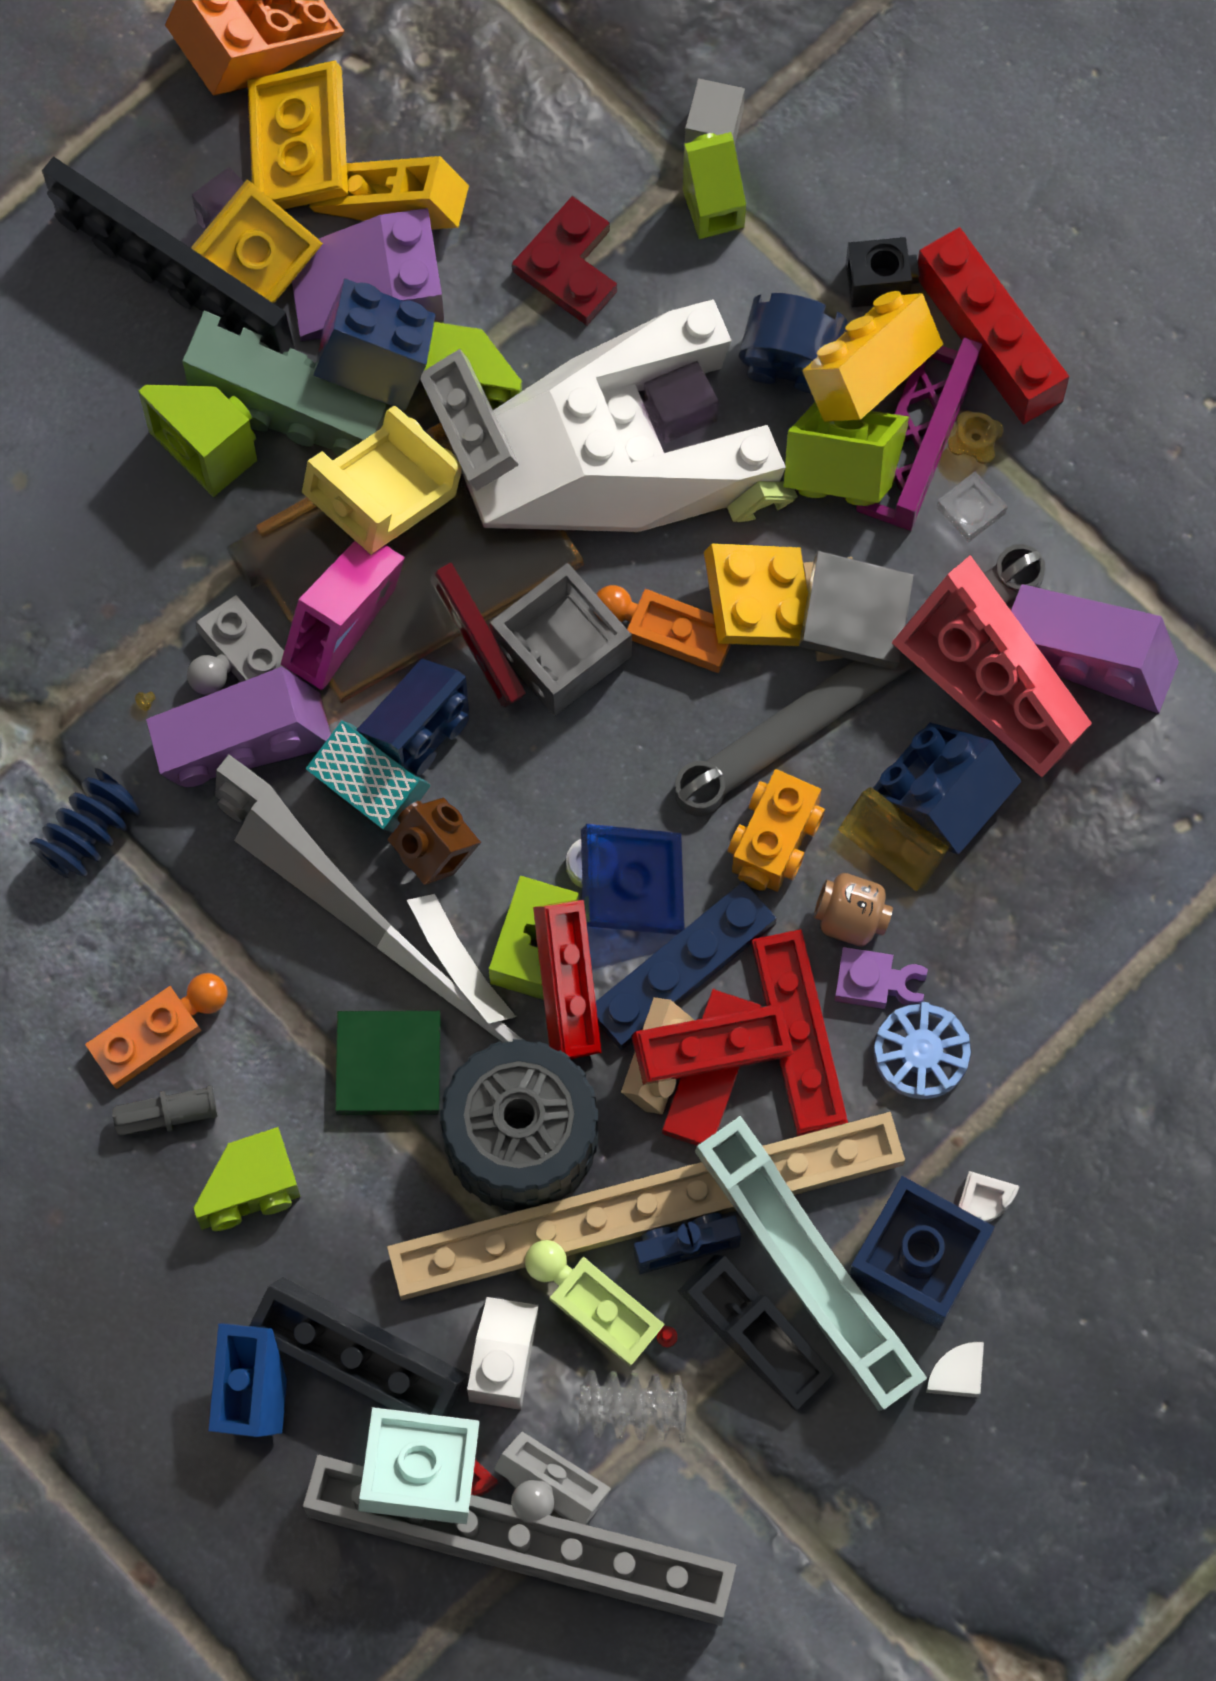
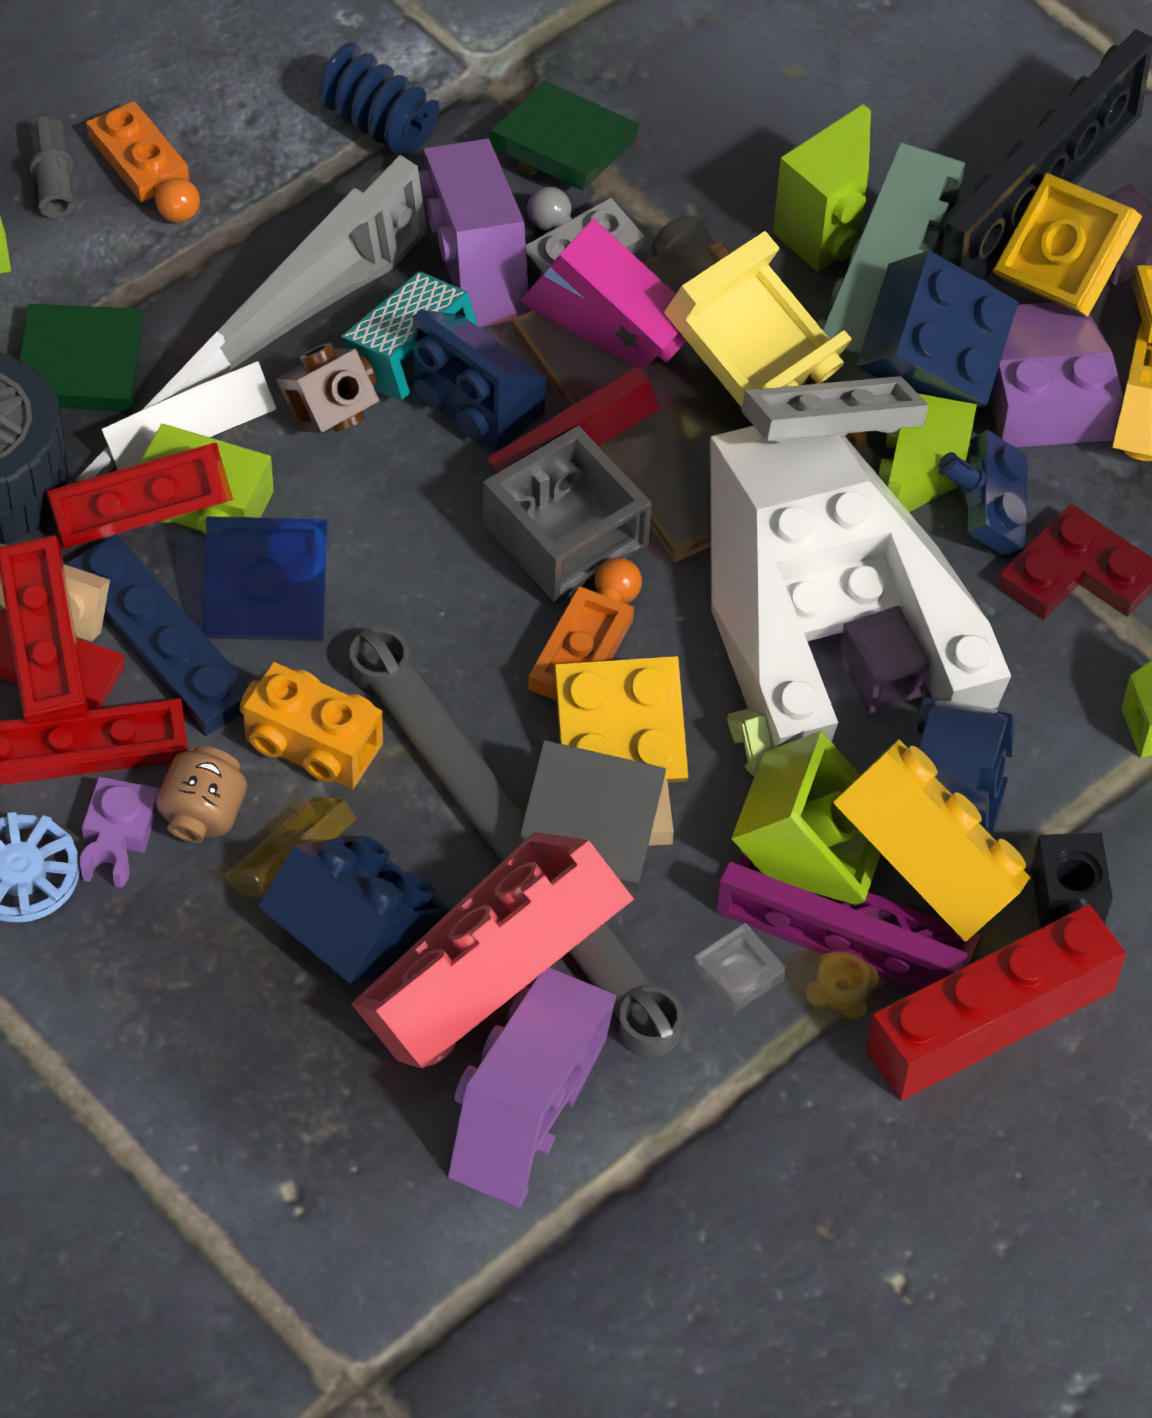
camera: 90 degrees right, 15 degrees down
none -> dark green tile [489,81,639,190]
none -> dark blue plate [938,430,1028,559]

